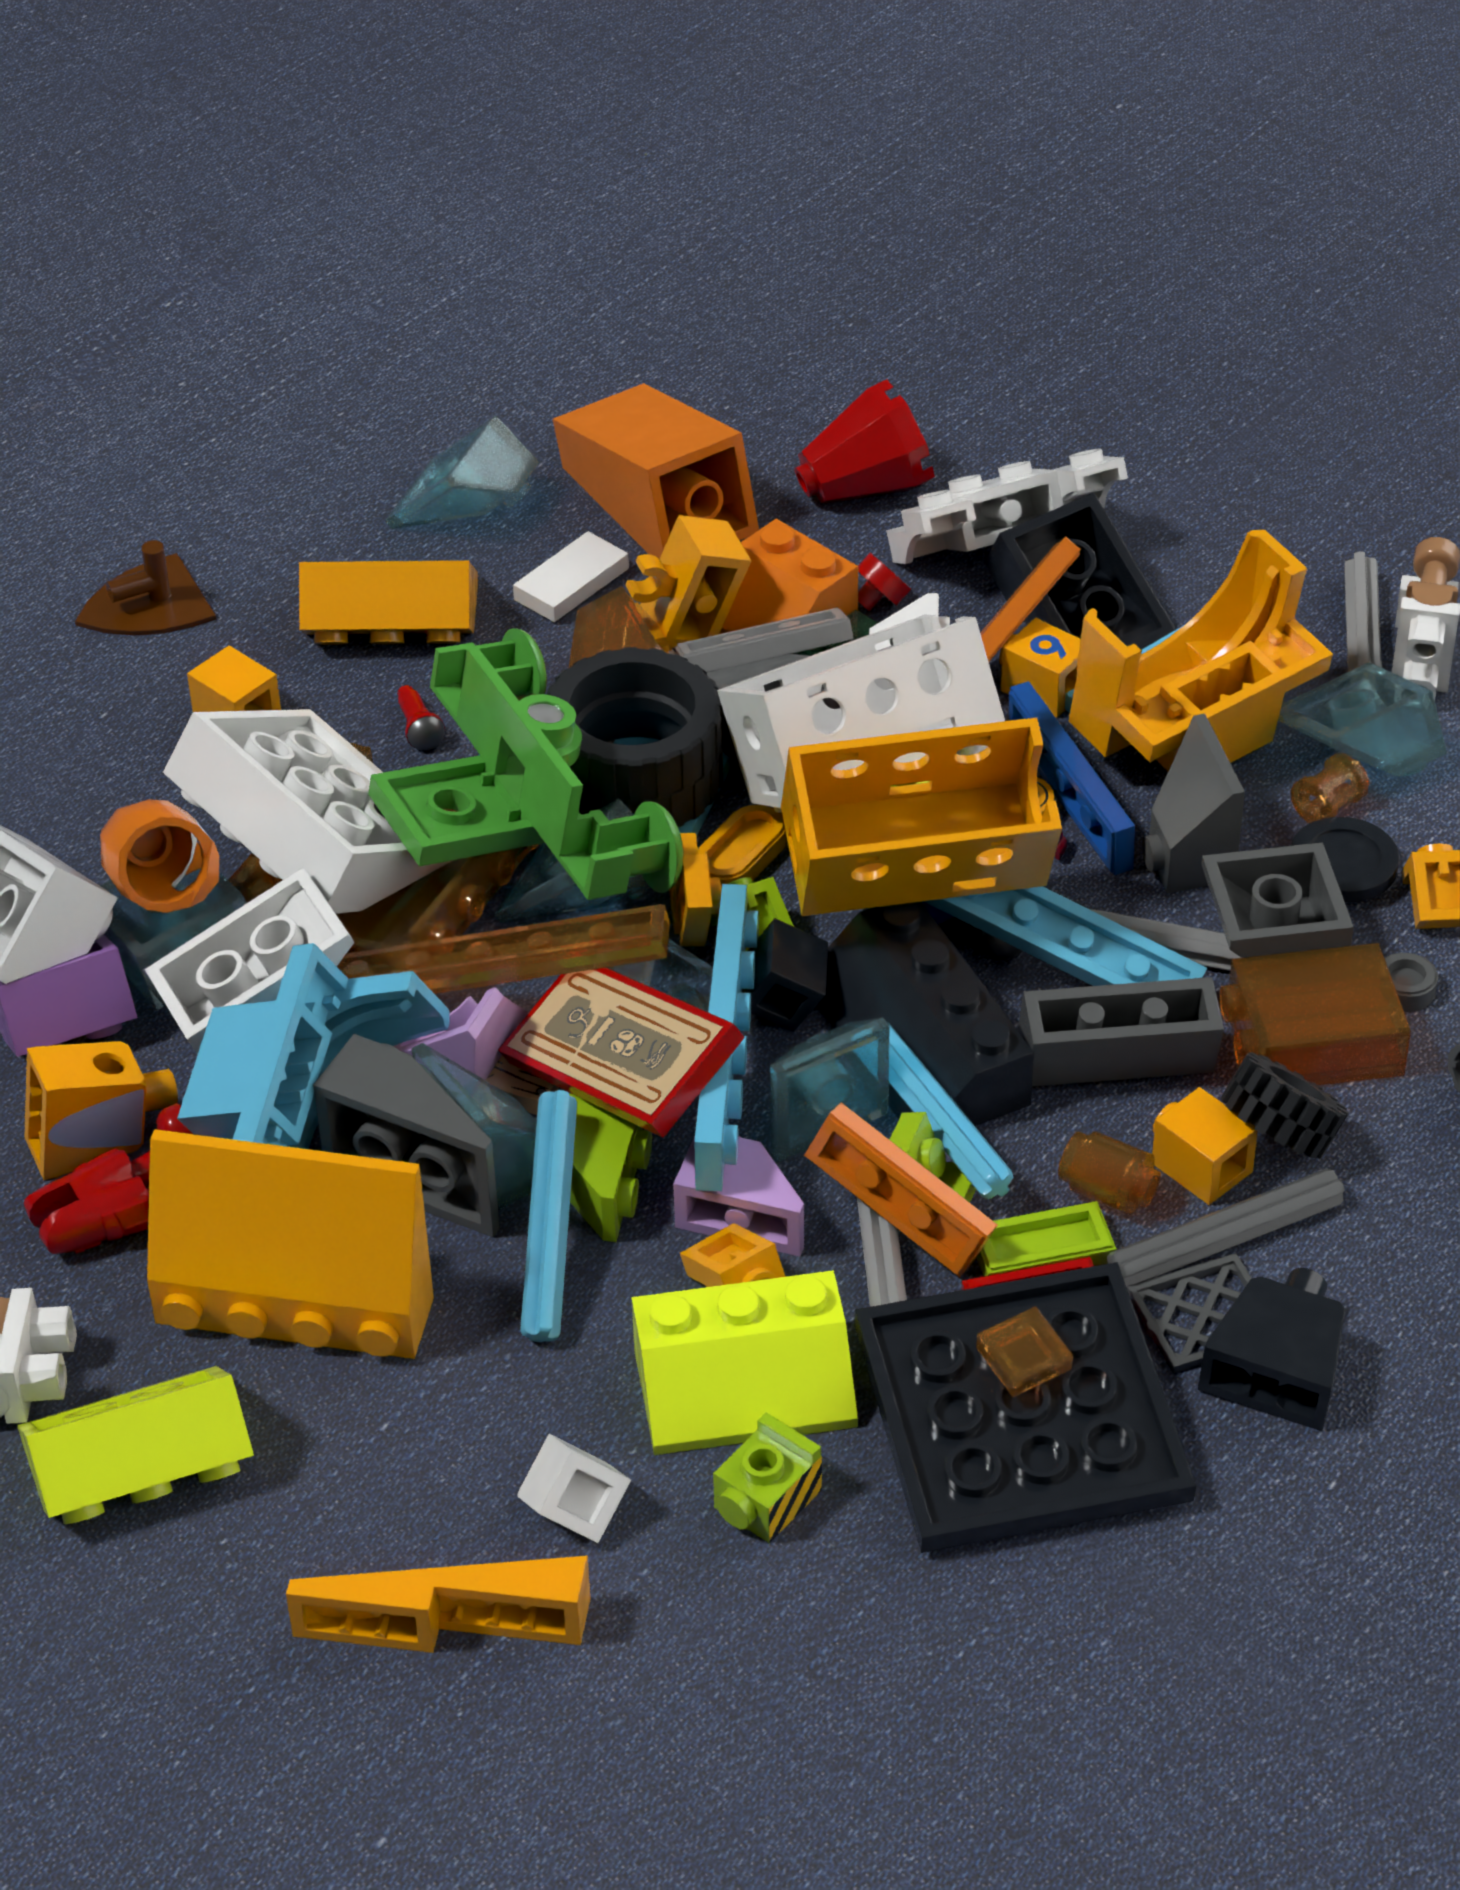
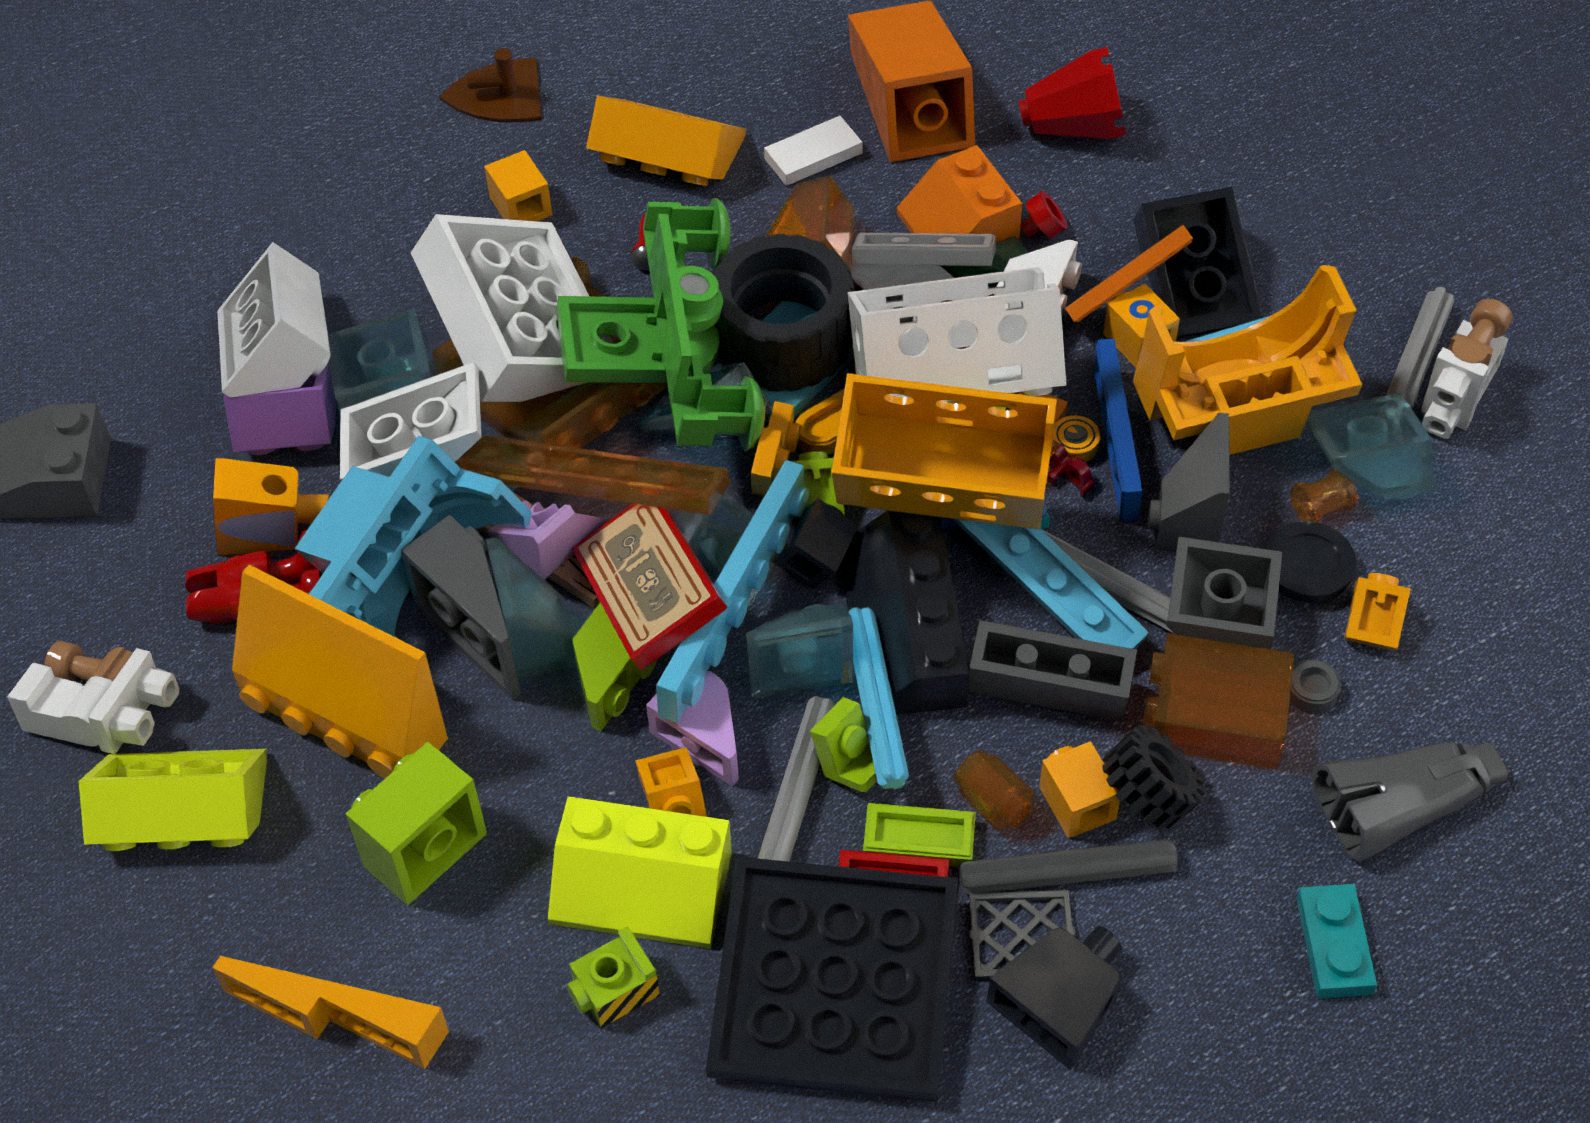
camera: 20 degrees right, 10 degrees up
orange piece [100,799,219,913] -> none
clear light blue slope [385,415,540,529] -> none
white panel [518,1433,631,1543] -> none
medium azure axle [520,1090,577,1343] -> none
light orange brick [625,515,752,648] -> none
orange tile [804,1102,998,1278] -> none
white bracket [886,449,1128,564] -> none
clear orange tile [976,1306,1073,1397] -> none
none -> lime brick [345,742,487,906]

